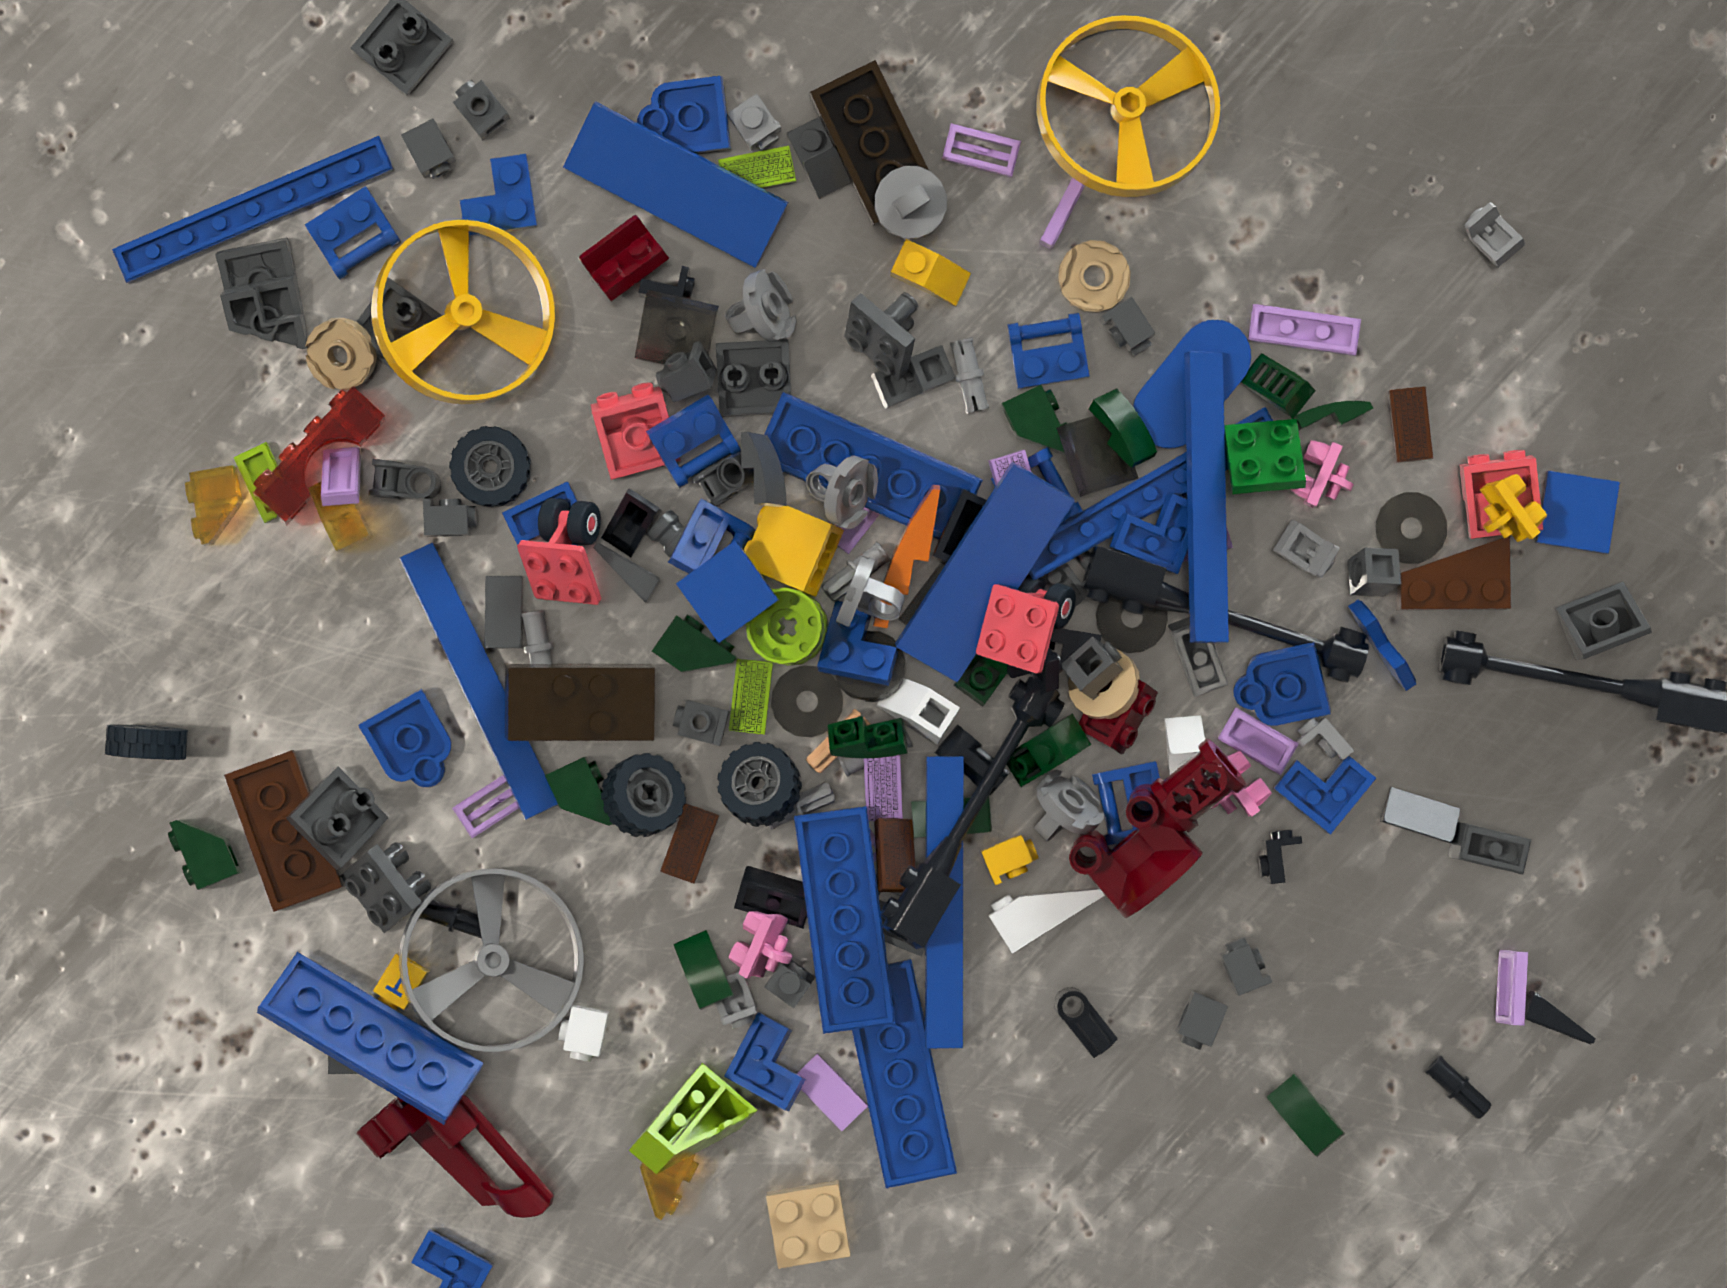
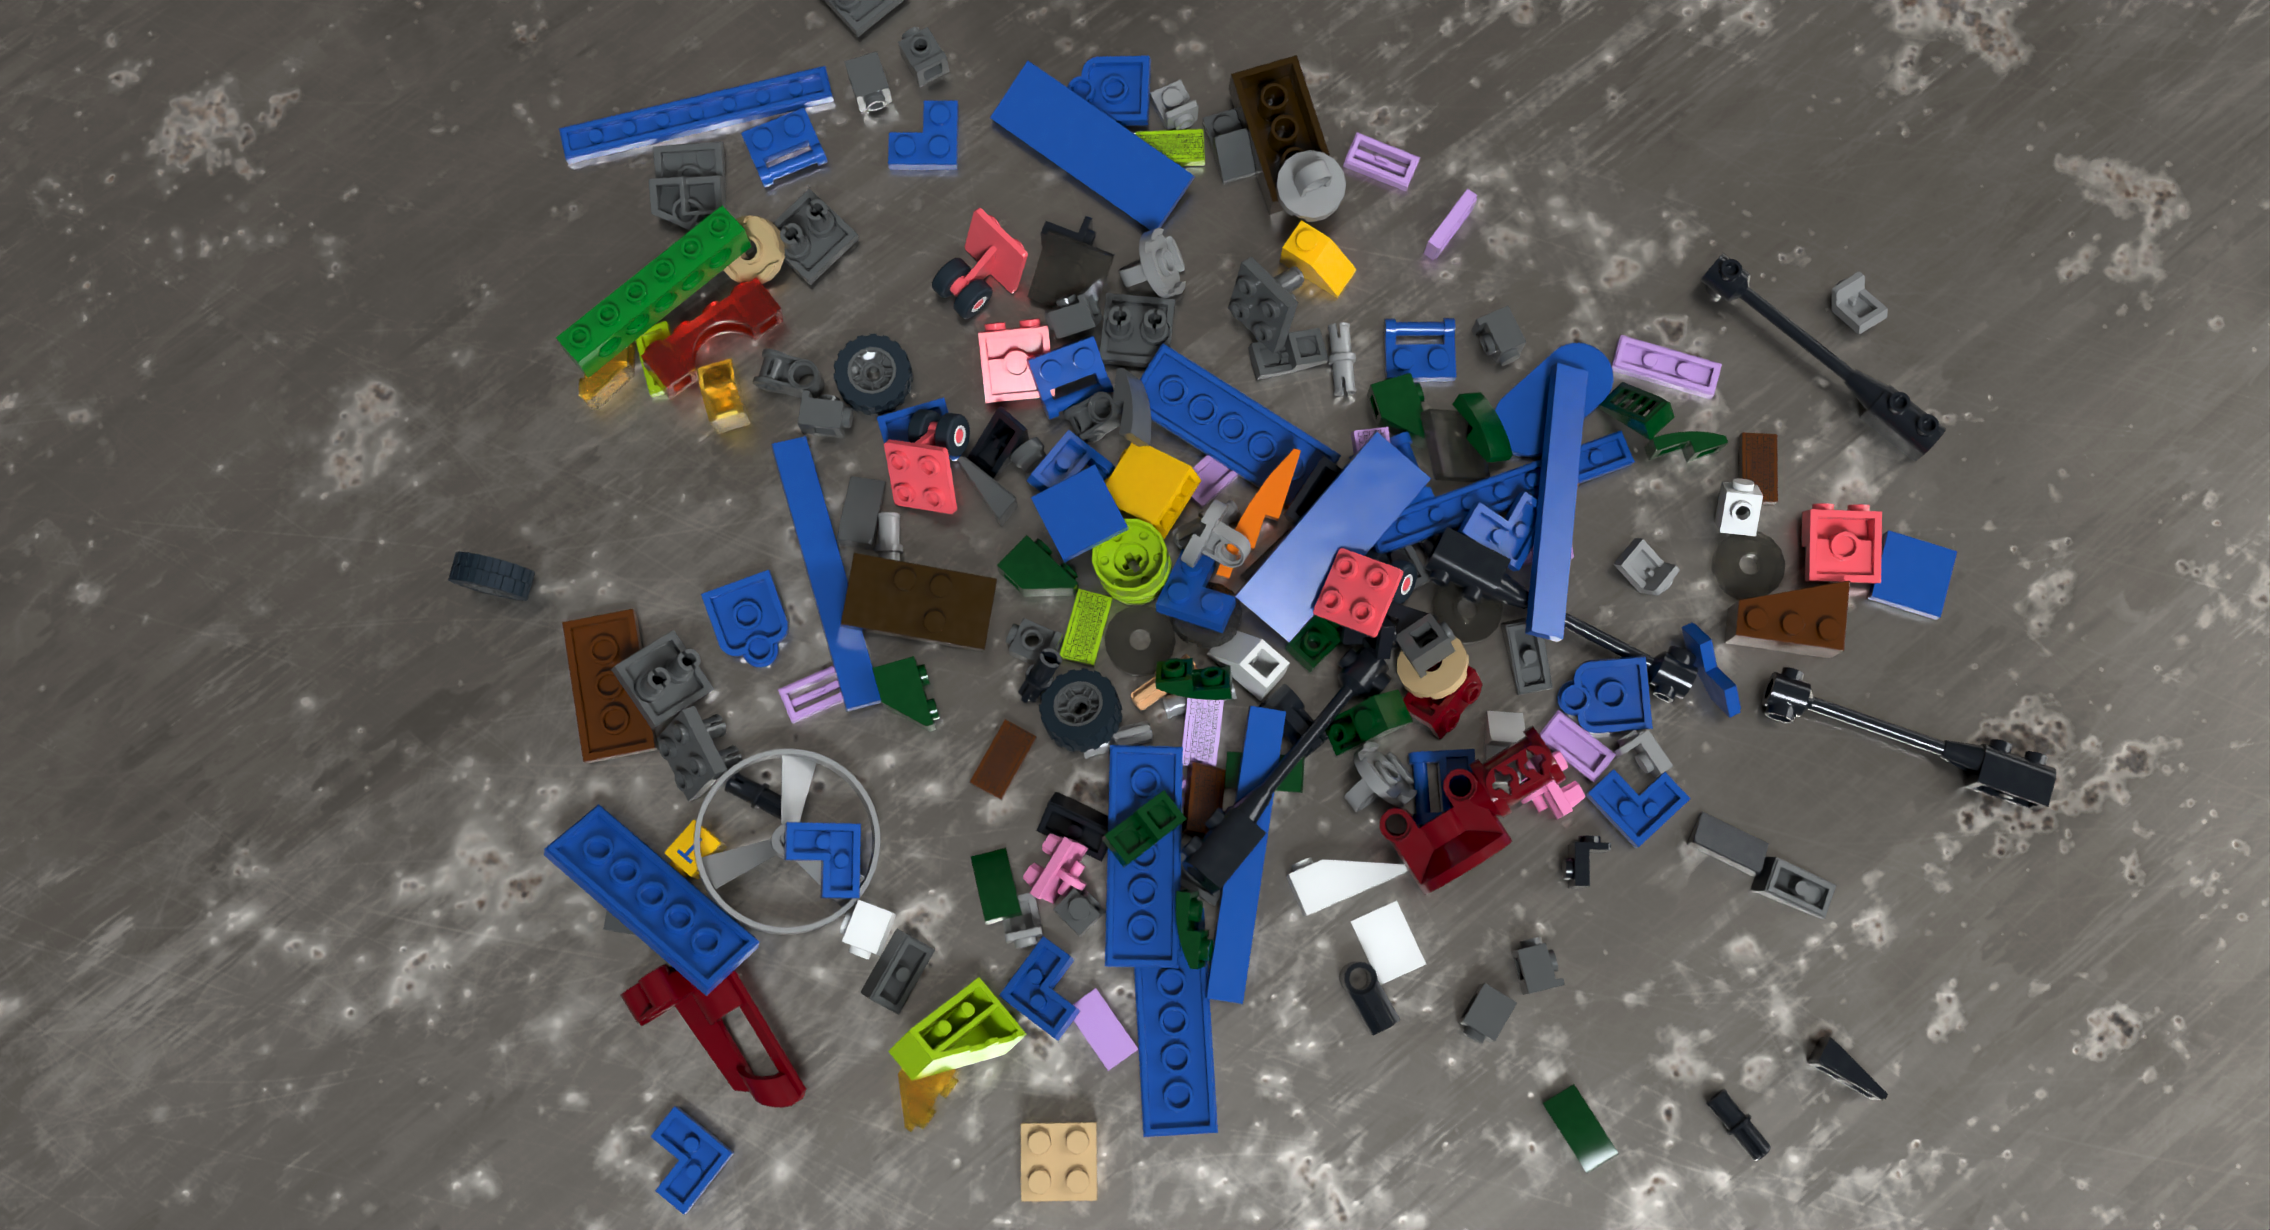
camera: 10 degrees right, 10 degrees down
dark green slope [168,820,243,890] -> none
lavender tile [321,447,361,506] -> none
yellow piece [371,220,555,404] -> none
dark red bracket [579,215,669,302] -> none
black wheel [601,753,686,837] -> none
light grey tile [806,455,878,529] -> none
yellow brick [981,834,1039,885] -> none
yellow piece [1037,15,1220,197] -> none
tan tile [1058,240,1131,313] -> none
green plate [1224,419,1306,494] -> none
bright pink hips [1289,440,1354,508] -> none
dark grey brick [1348,547,1401,597] -> none
yellow hips [1480,474,1547,542] -> none
lavender tile [1495,950,1528,1026] -> none
dark grey slope [1556,582,1652,660] -> none
none -> green brick [556,205,752,378]
none -> blue plate [784,822,861,899]
none -> dark grey slope [861,929,935,1015]
none -> coral plate [932,208,1028,319]
none -> black axle [1018,648,1062,703]
none -> dark green slope [1102,790,1186,868]
none -> dark green slope [1176,889,1213,970]
none -> white sticker [1351,901,1426,985]
none -> black bar [1700,253,1946,462]
none -> white brick [1715,478,1763,536]

